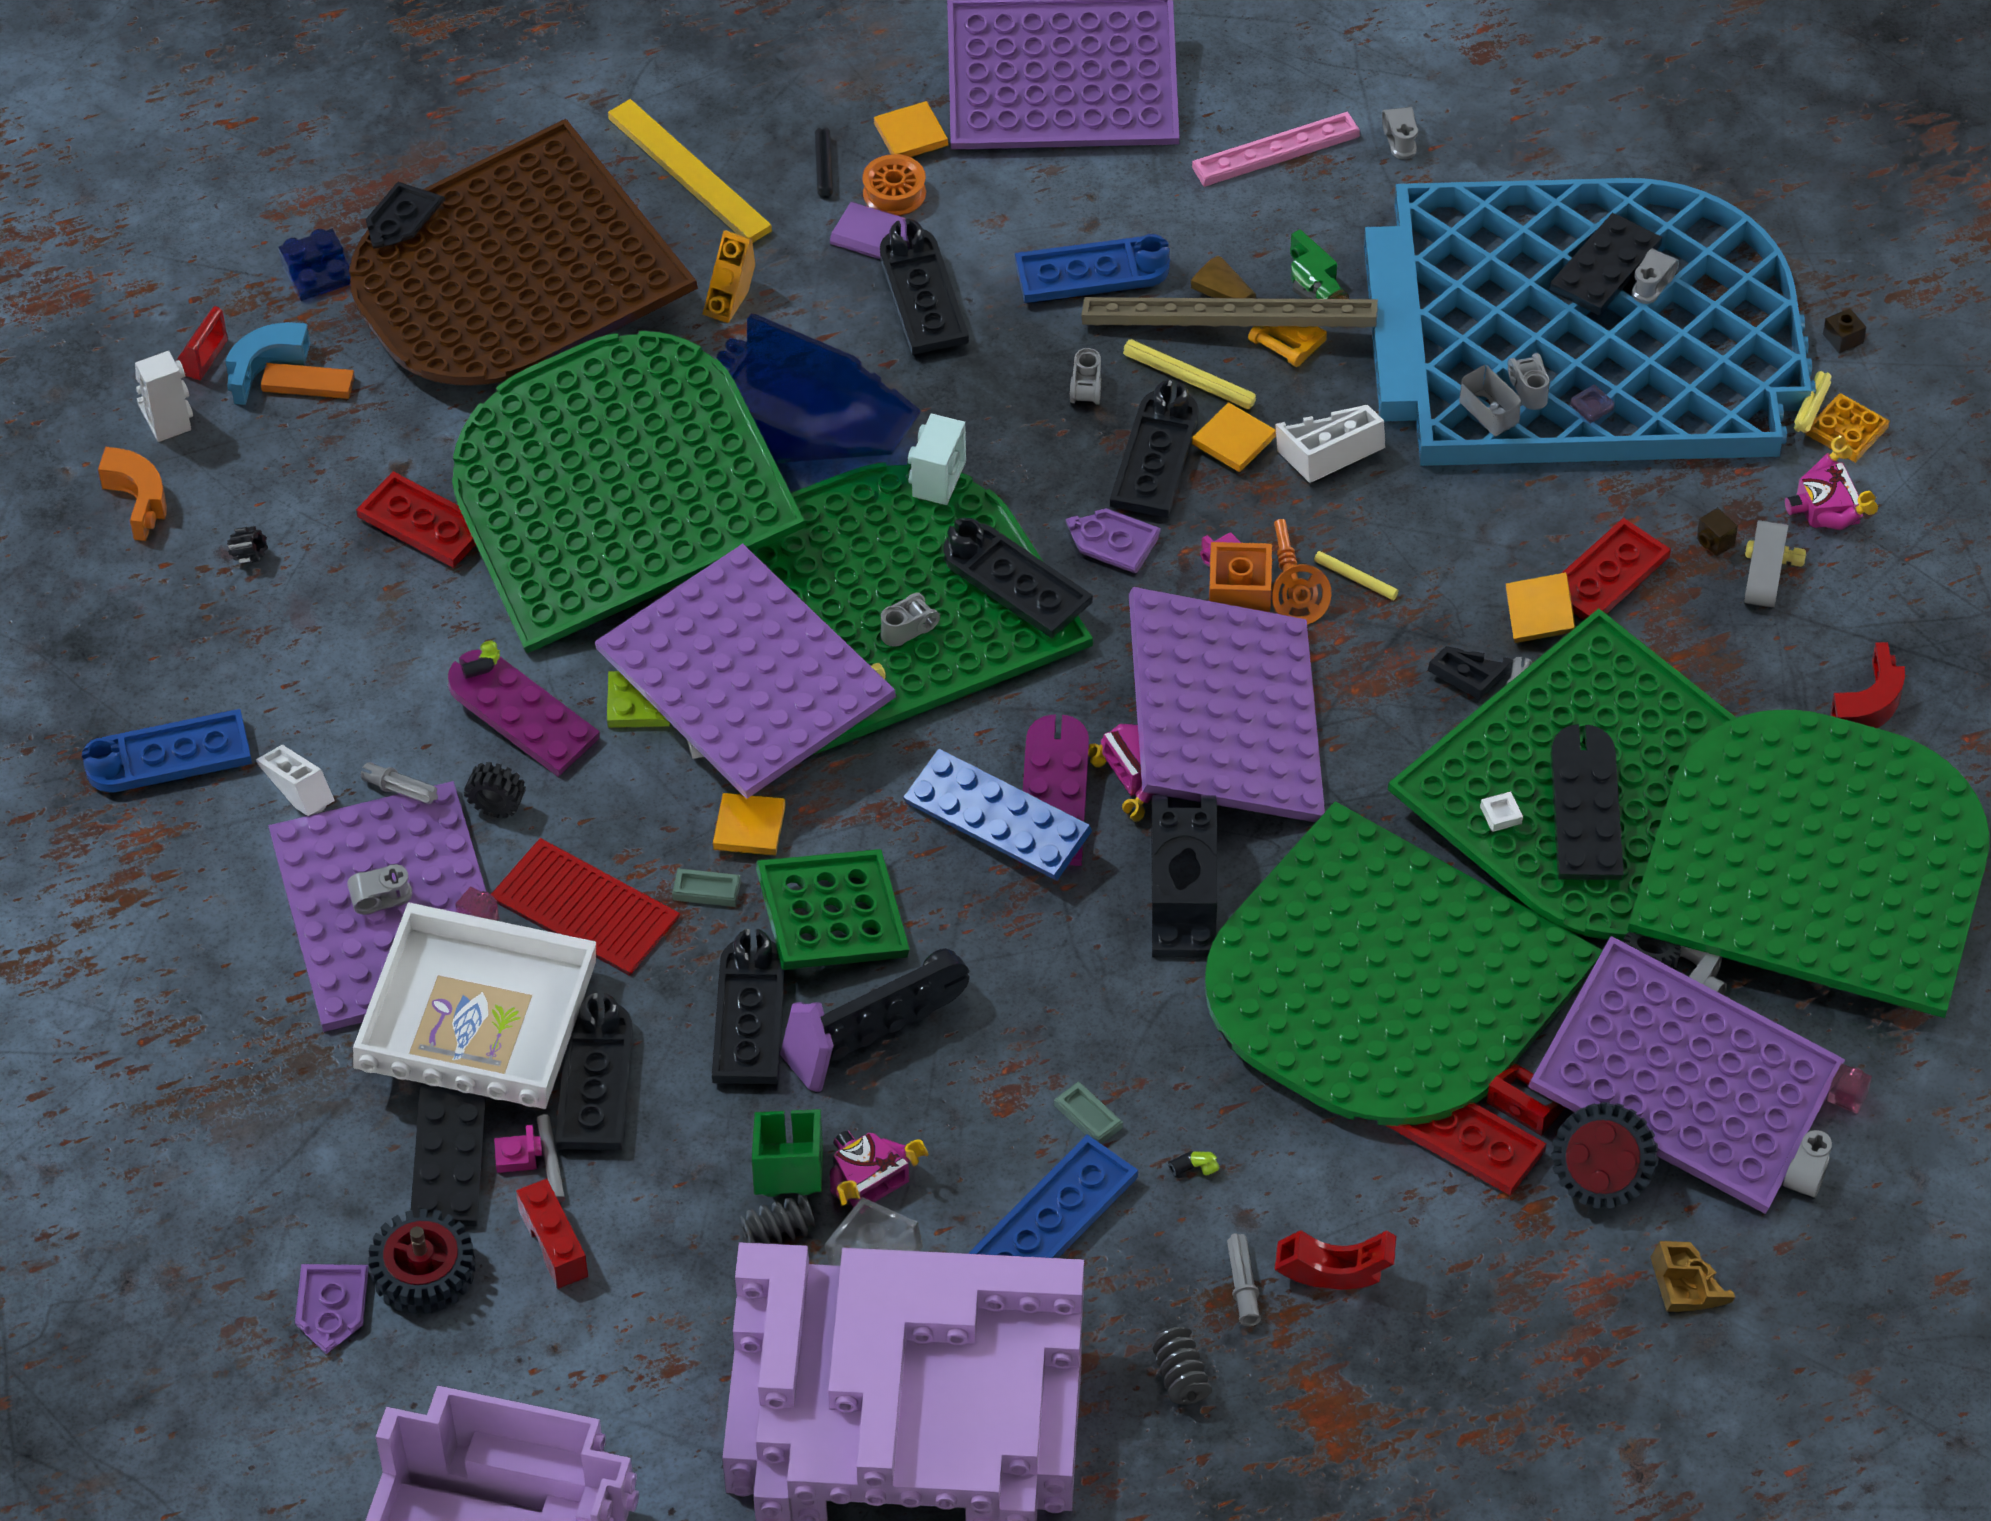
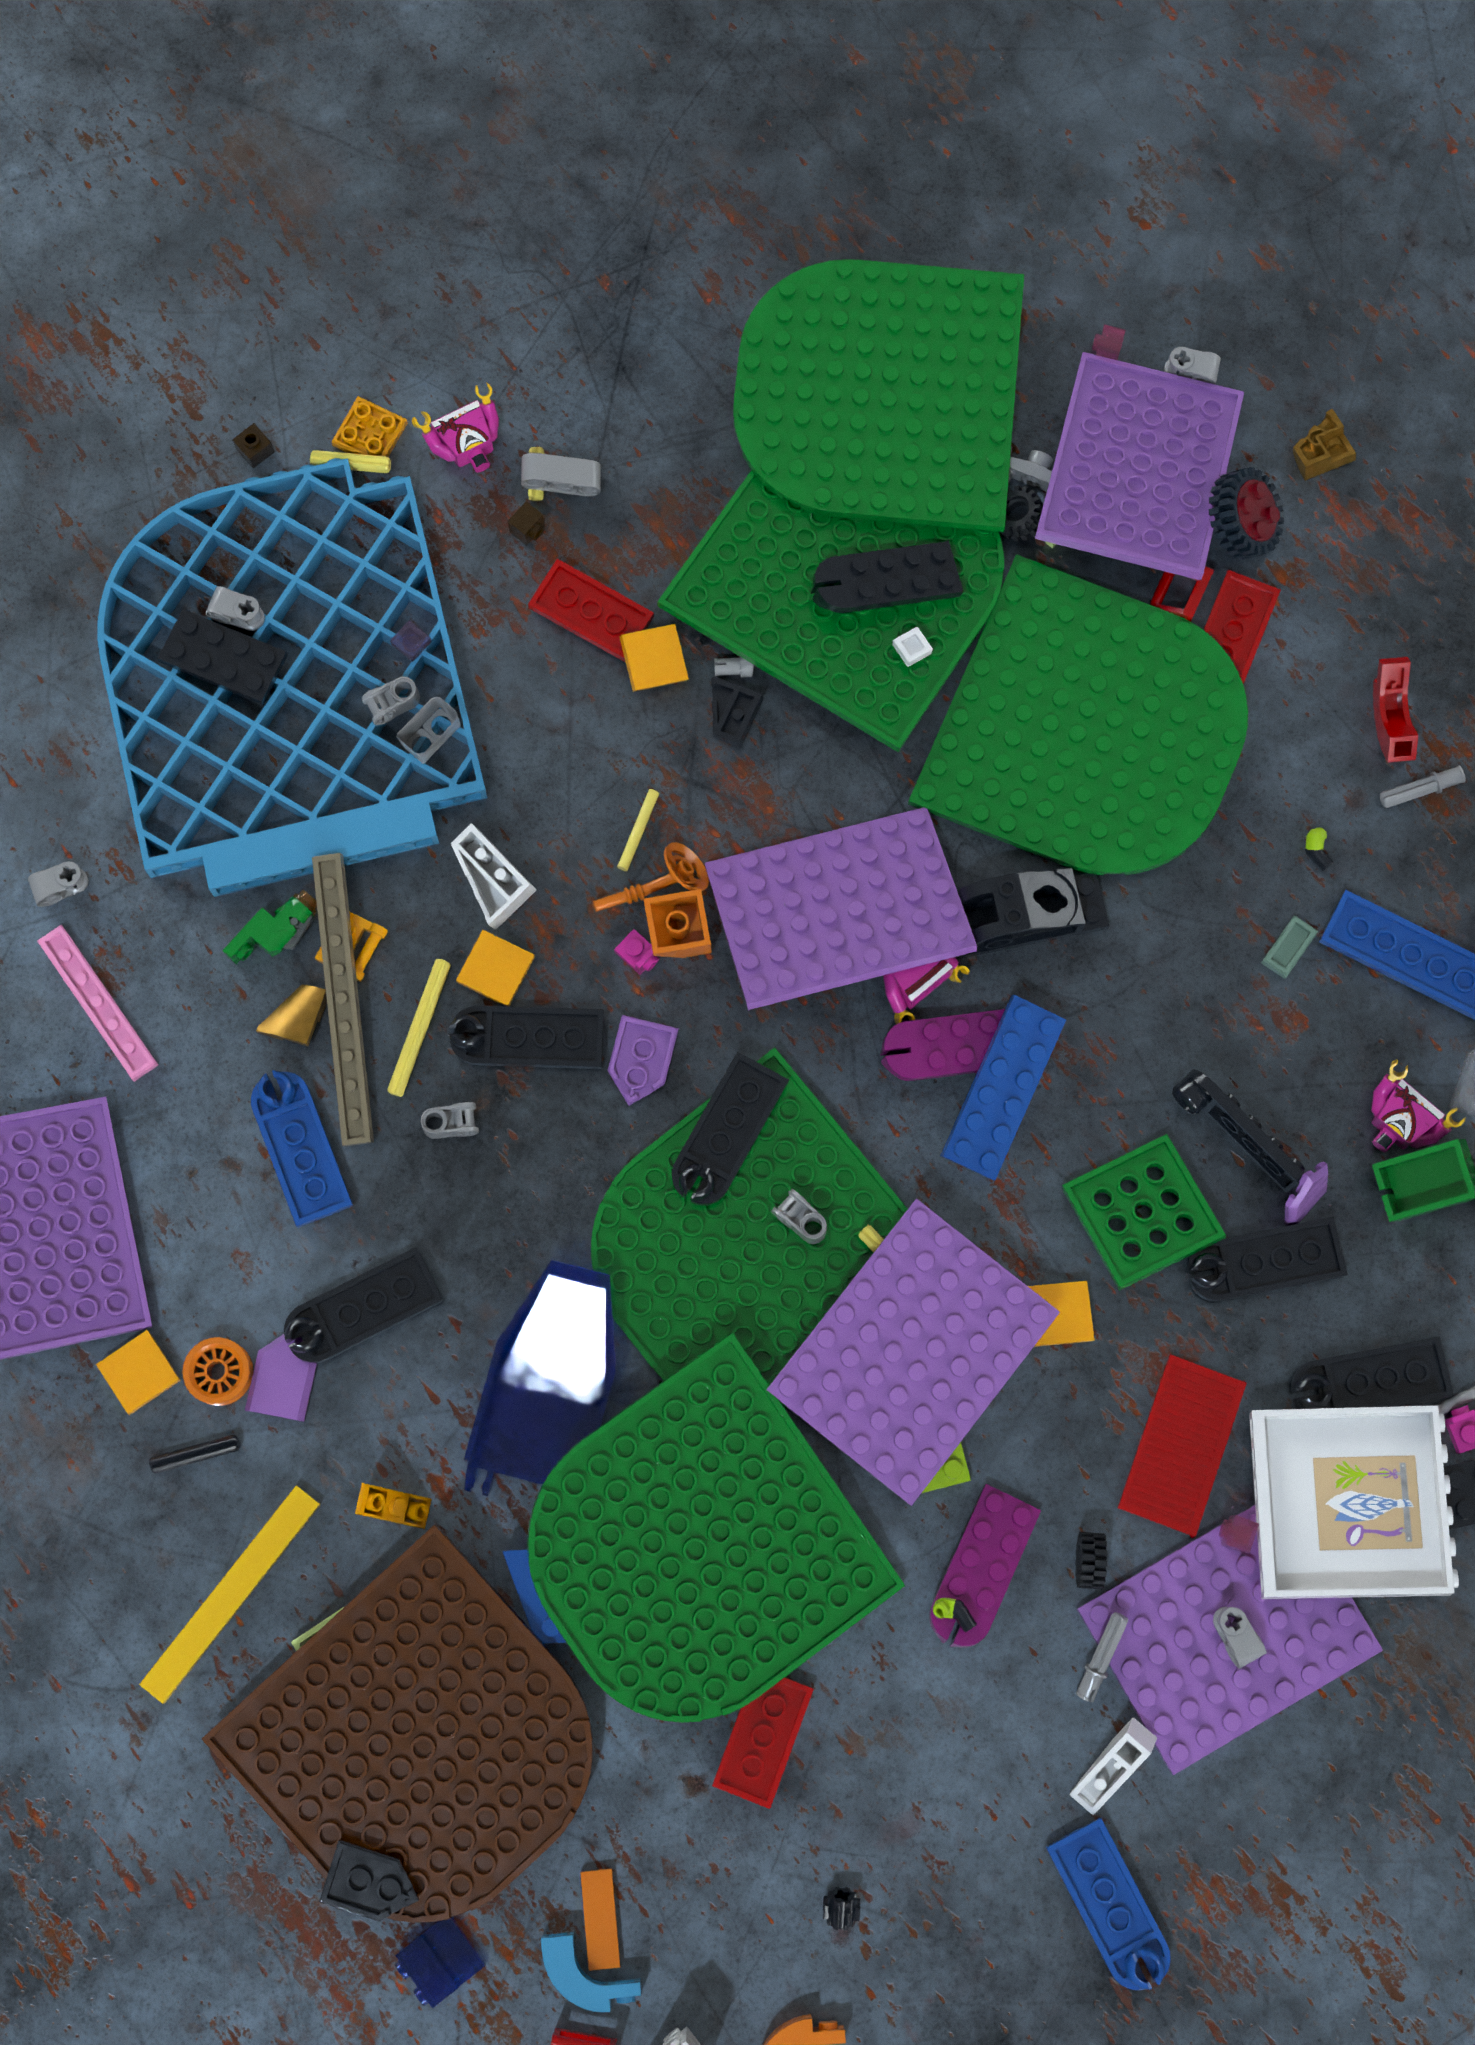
camera: 105 degrees left, 25 degrees up
sand green tile [672,868,741,907] -> none
light aqua brick [908,414,966,505] -> none
red arch [1830,642,1905,728] -> none

